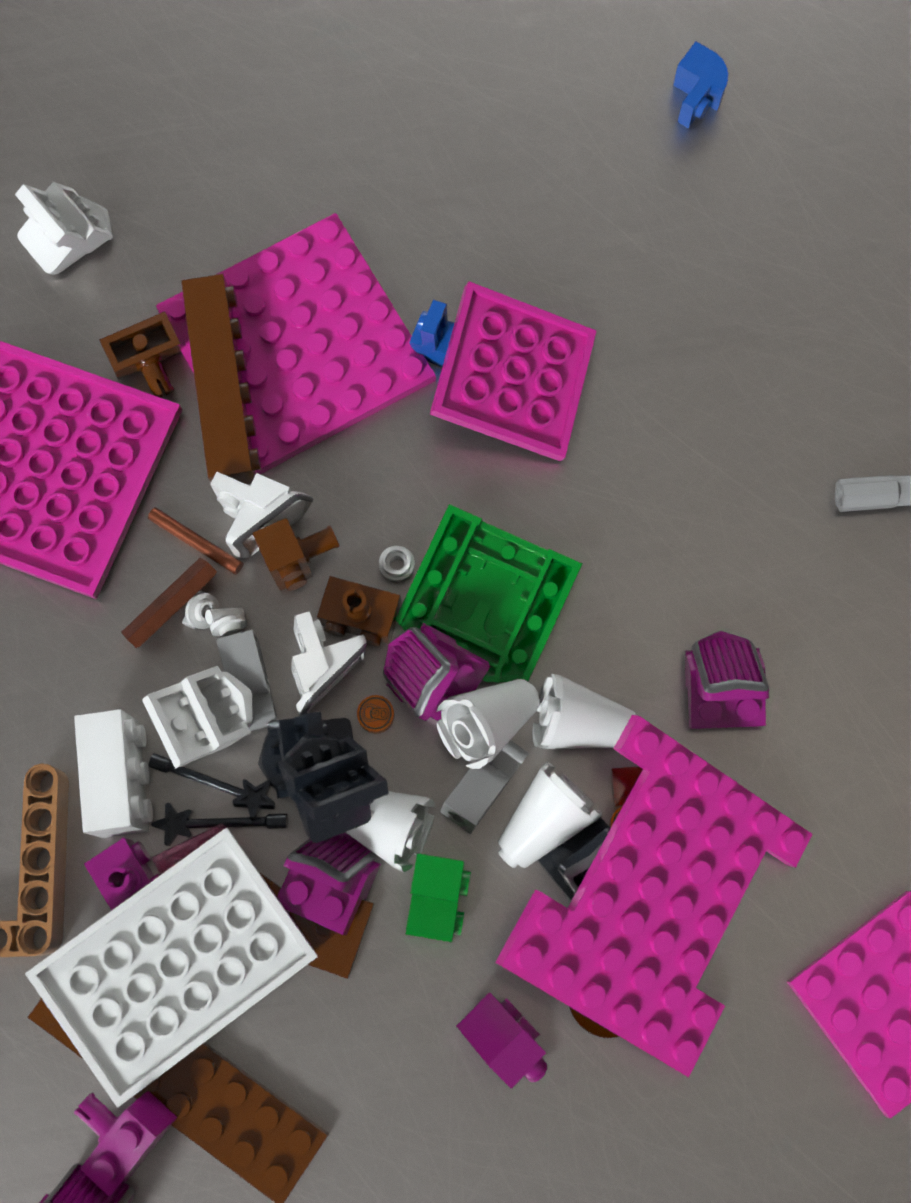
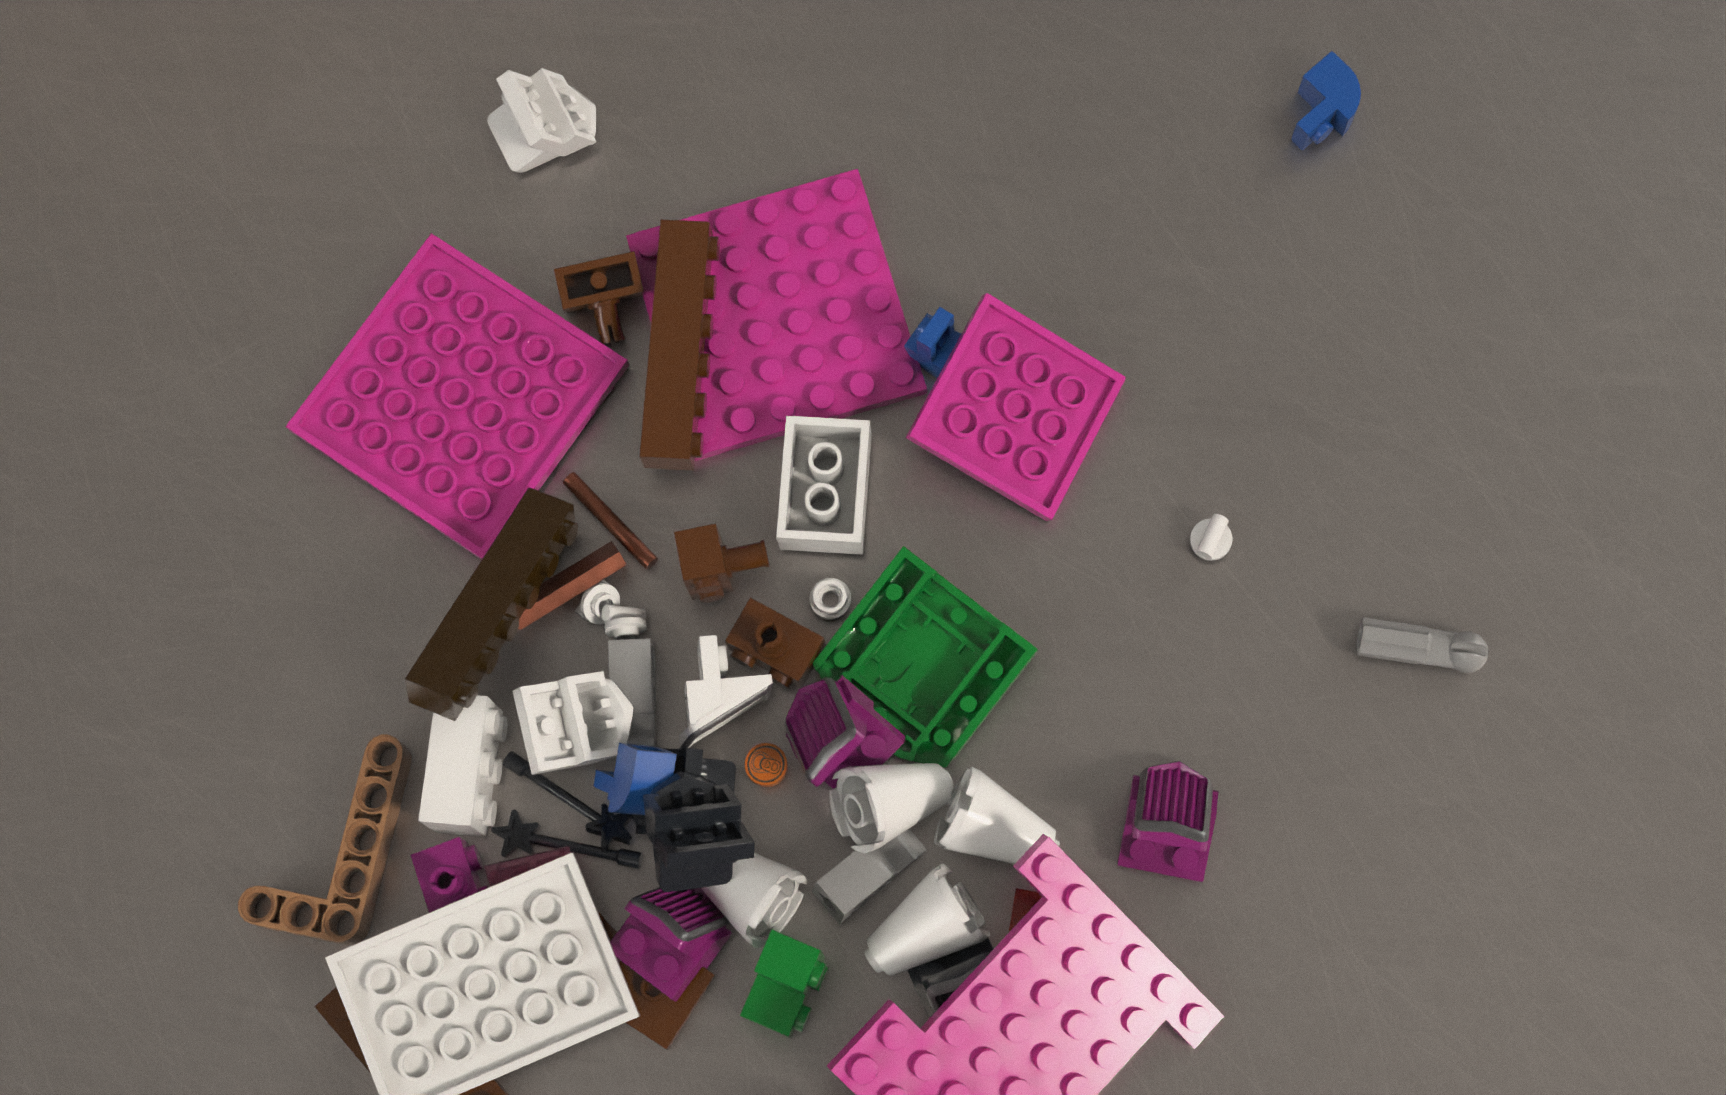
camera: 20 degrees right, 0 degrees up
white piece [210,472,313,558] -> none
none -> dark brown brick [404,487,578,721]
none -> blue brick [593,743,677,815]
none -> white brick [776,416,872,555]
none -> white plate [1190,514,1233,561]

